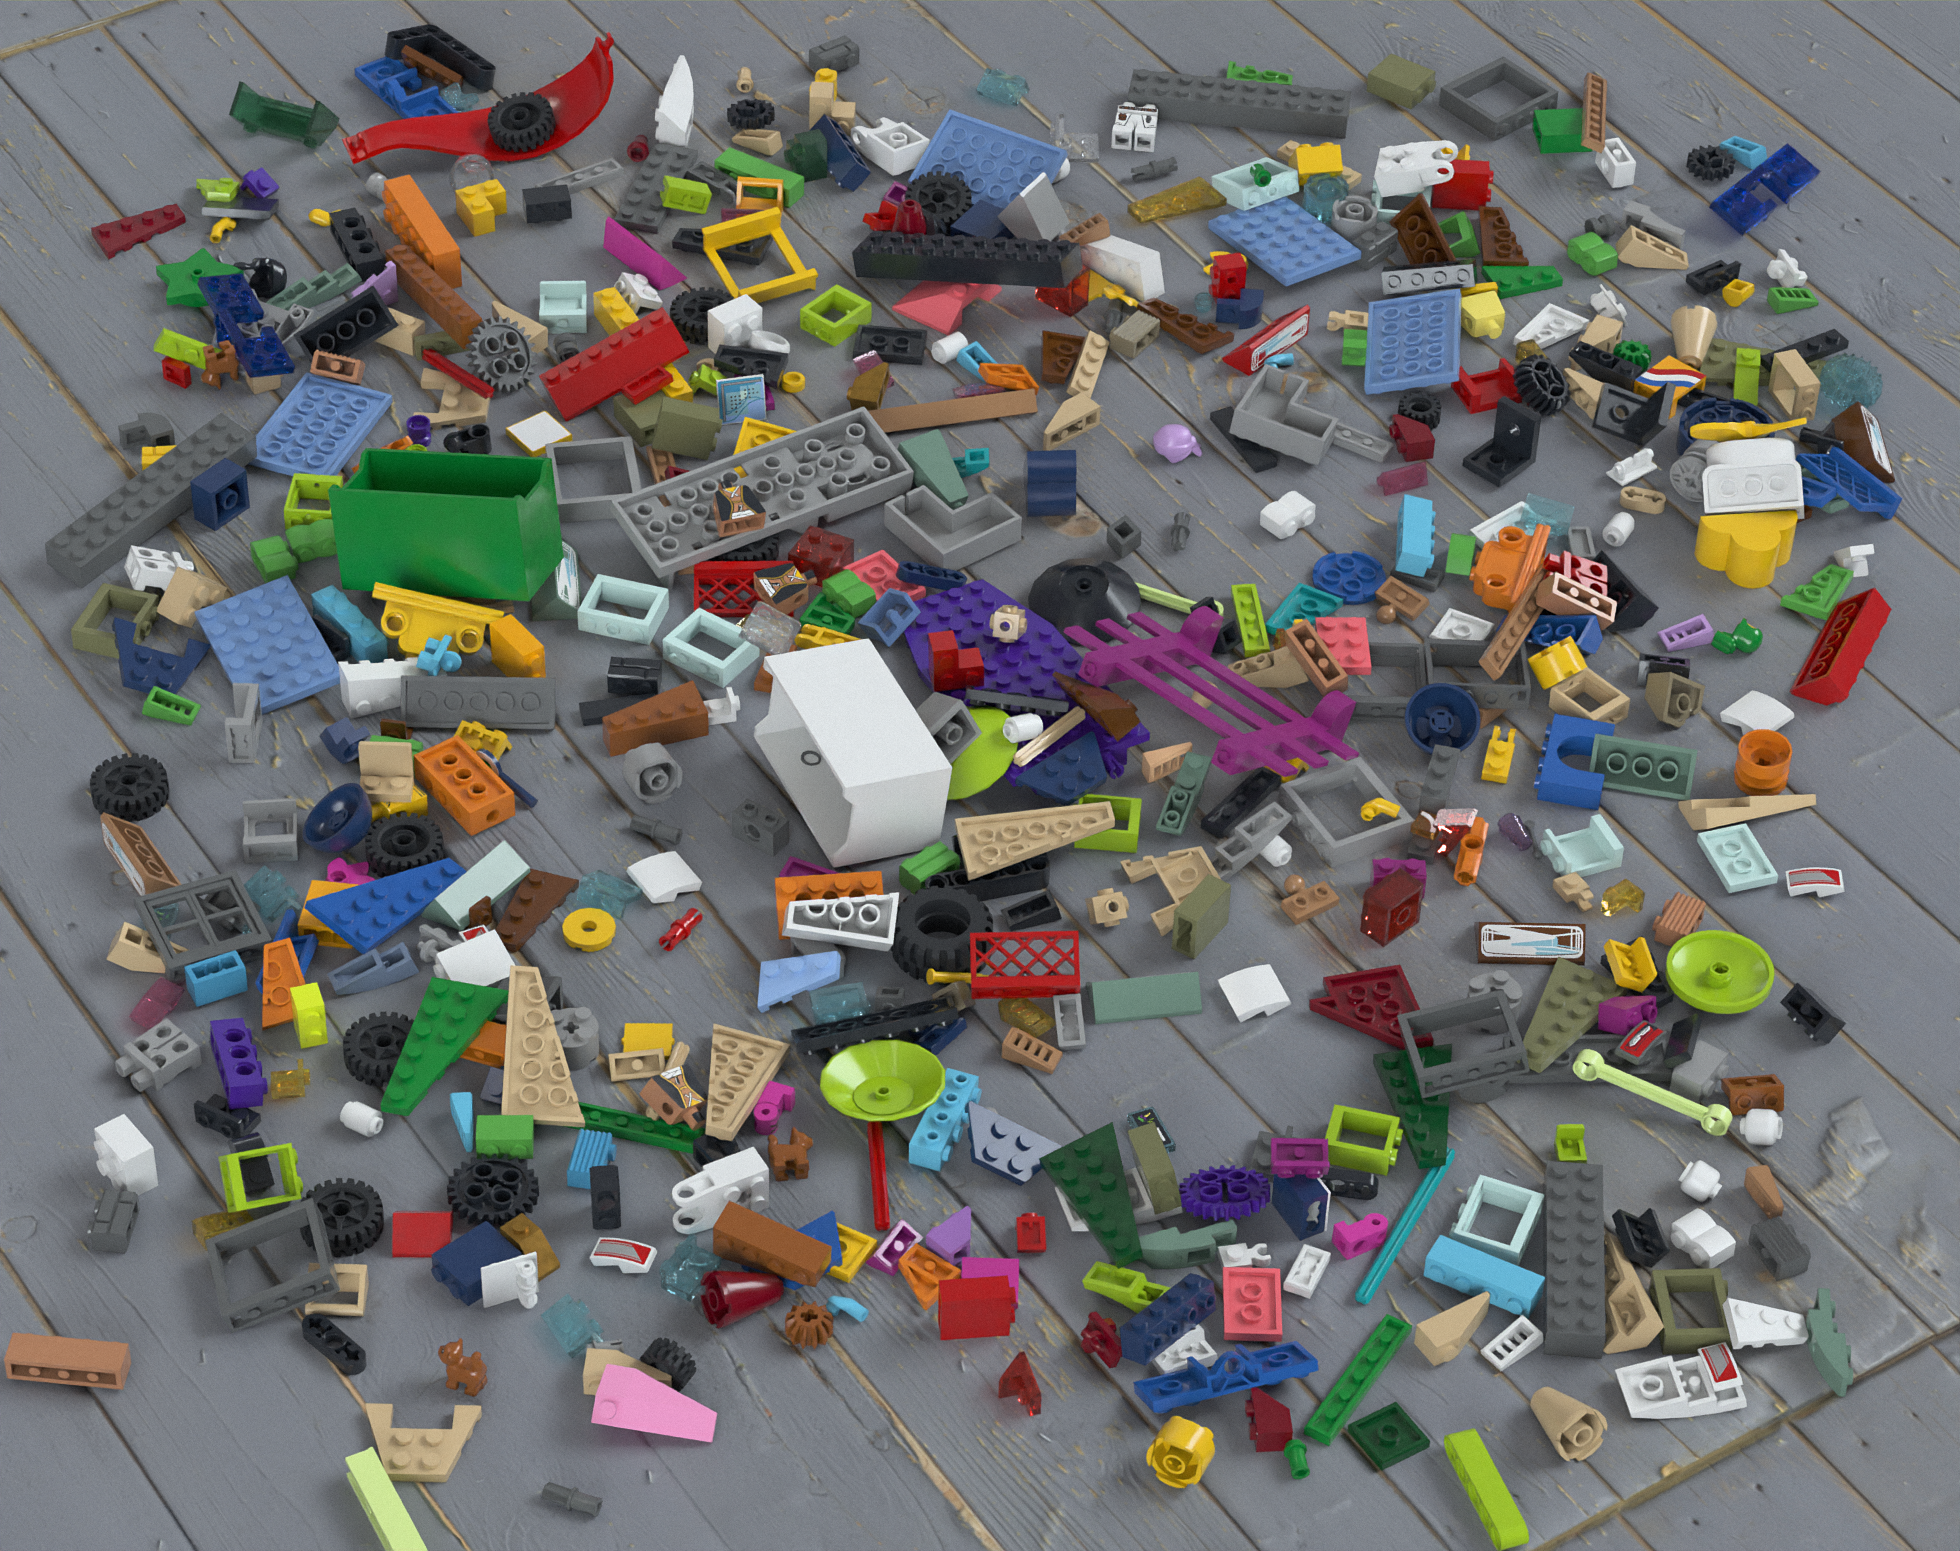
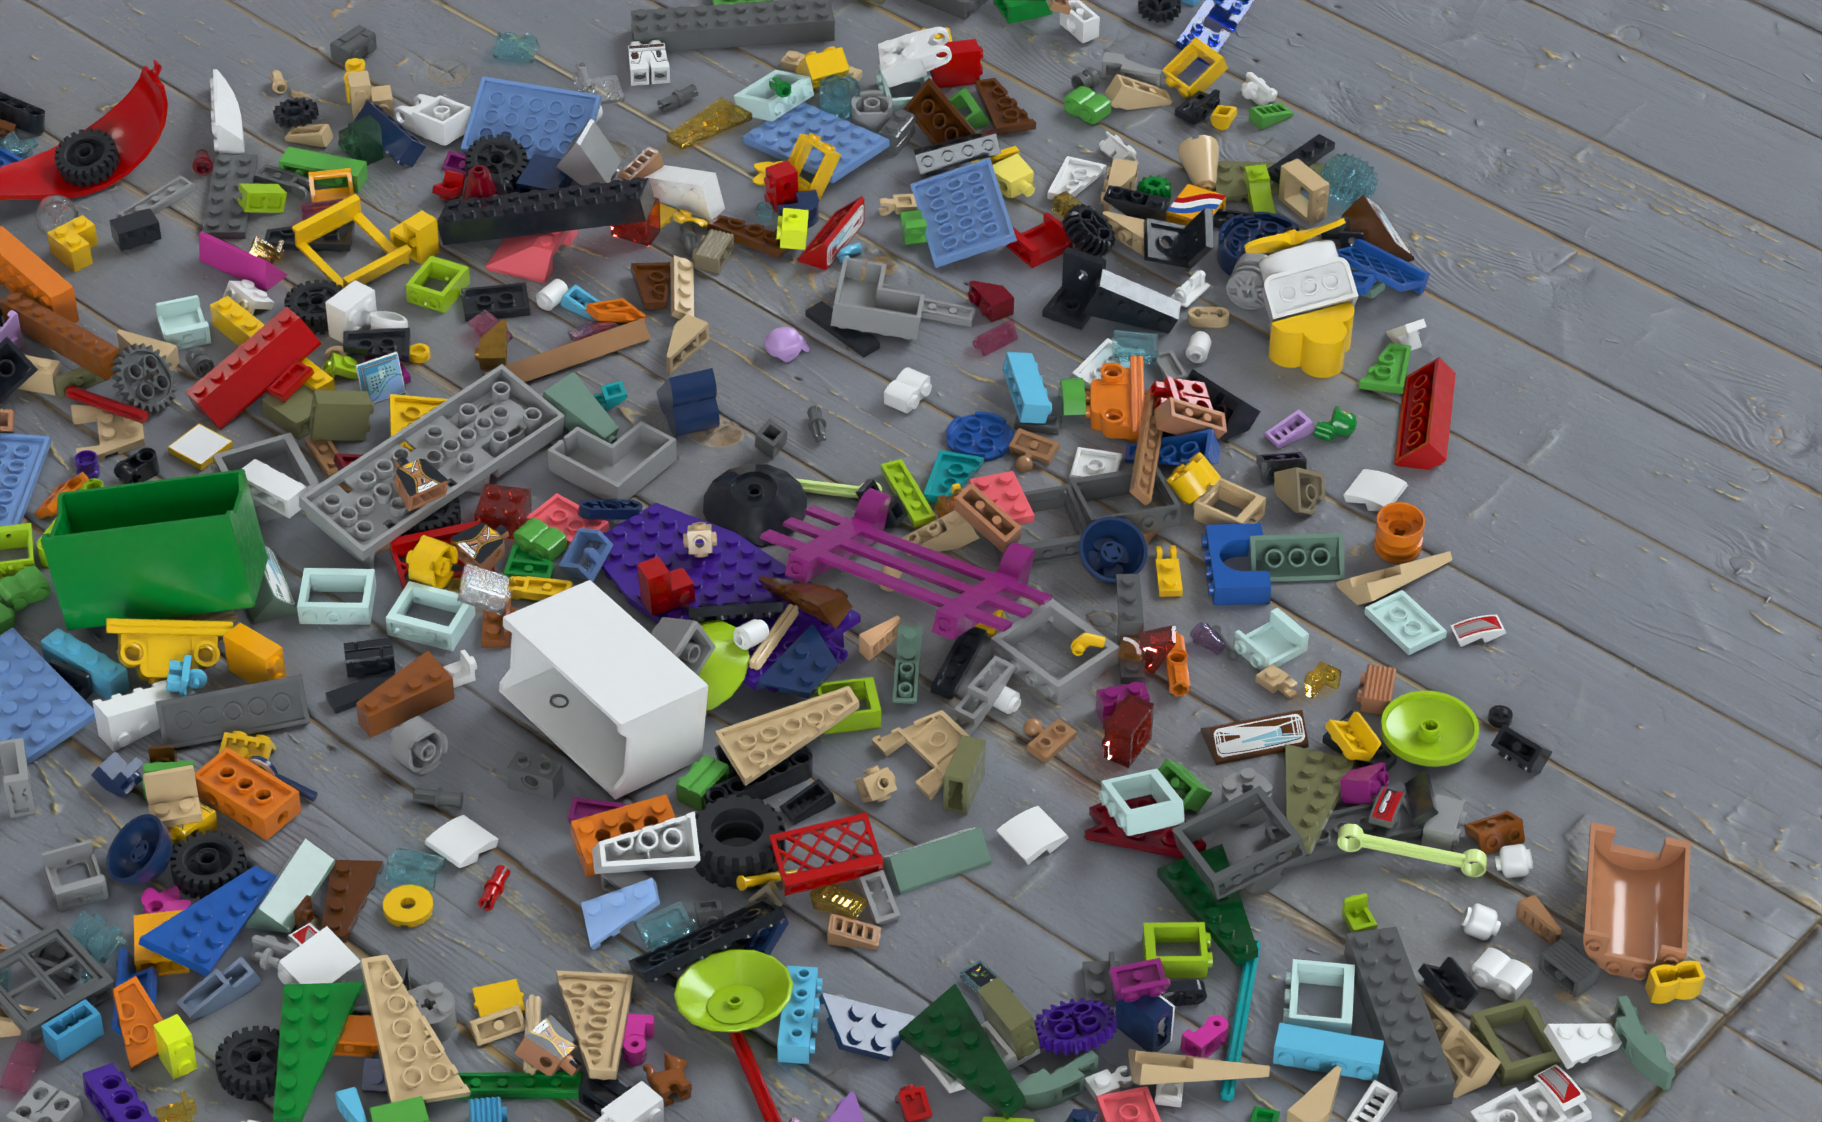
camera: 15 degrees left, 0 degrees up
black tyre [1398,391,1442,431] -> none
green wing [1481,266,1563,299] -> none
none -> white brick [242,459,307,519]
none -> clear yellow bracket [249,236,284,264]
none -> yellow brick [390,210,440,264]
none -> yellow brick [406,535,458,589]
none -> neon yellow brick [776,208,809,250]
none -> yellow window [788,133,841,200]
none -> black wedge [1081,269,1181,333]
none -> light aqua window [1099,768,1185,836]
none -> tan wedge [1128,1049,1270,1085]
none -> bright green brick [1158,759,1213,812]
none -> yellow window [1162,37,1228,98]
none -> black tile [1488,705,1513,728]
none -> nougat cylinder [1583,822,1691,980]
none -> yellow brick [1645,961,1705,1004]

